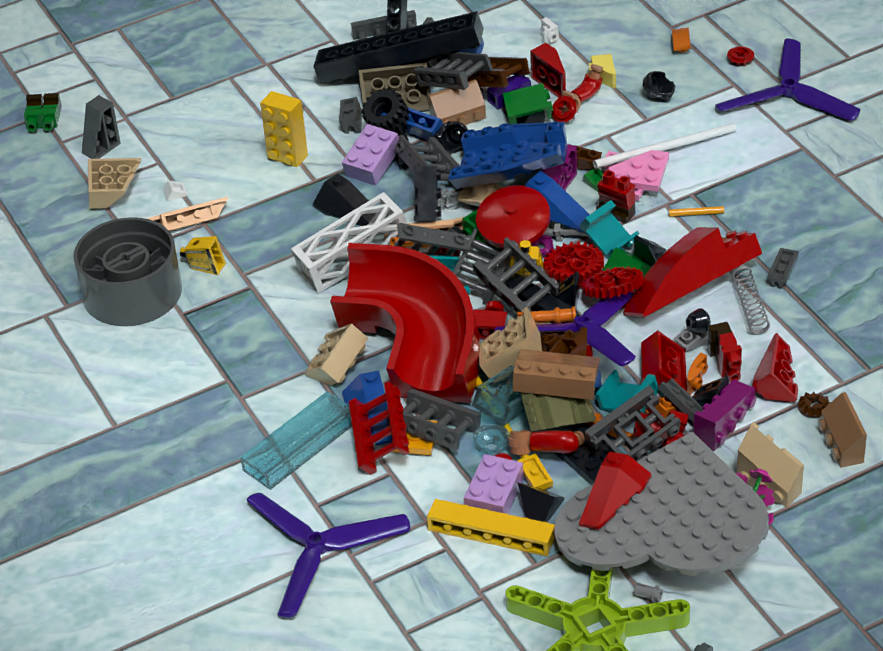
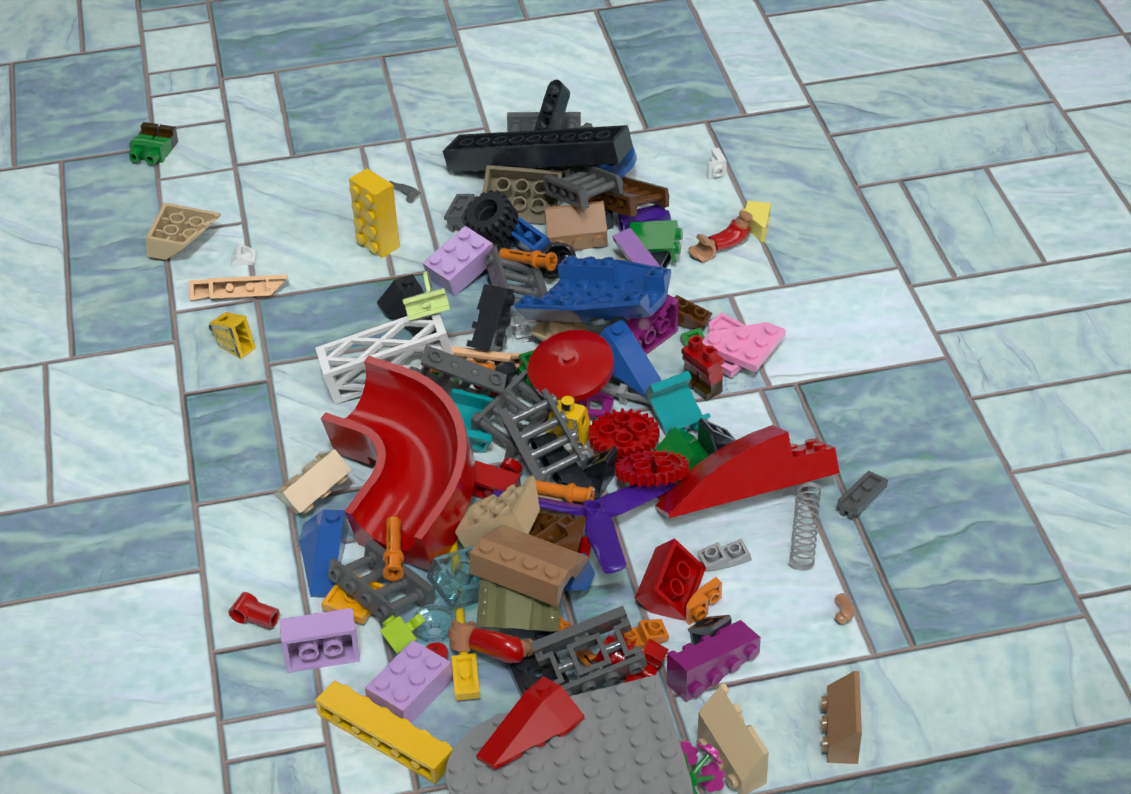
camera: 15 degrees right, 0 degrees up
dark grey wheel [74,217,182,326] -> none
dark grey wedge [82,95,121,159] -> none
clear light blue brick [240,391,352,490] -> none
dark purple piece [247,492,410,618] -> none
red fence [349,381,409,475] -> none
black slope [518,482,564,522] -> none
red slope [530,43,566,98] -> none
red gear [552,96,578,123] -> none
white piece [593,123,736,169] -> none
teal panel [596,370,658,413] -> none
black hair [642,71,676,101] -> none
dark grey hinge [657,378,703,423] -> none
light orange bar [669,206,724,217] -> none
orange slope [672,27,691,52] -> none
black cone [686,308,711,335] -> none
red hips [707,322,742,382] -> none
dark purple piece [715,38,861,121] -> none
red gear [727,46,754,66] -> none
red wedge [752,333,799,402] -> none
reddish brown gear [798,391,831,417] -> none
none -> red piece [228,592,280,629]
none -> lavender brick [279,608,360,673]
none -> lime brick [380,613,426,654]
none -> orange pin [382,516,404,581]
none -> yellowish green piece [403,271,450,320]
none -> orange pin [499,248,557,271]
none -> medium lavender tile [612,228,660,266]
none -> nougat arm [834,593,855,625]

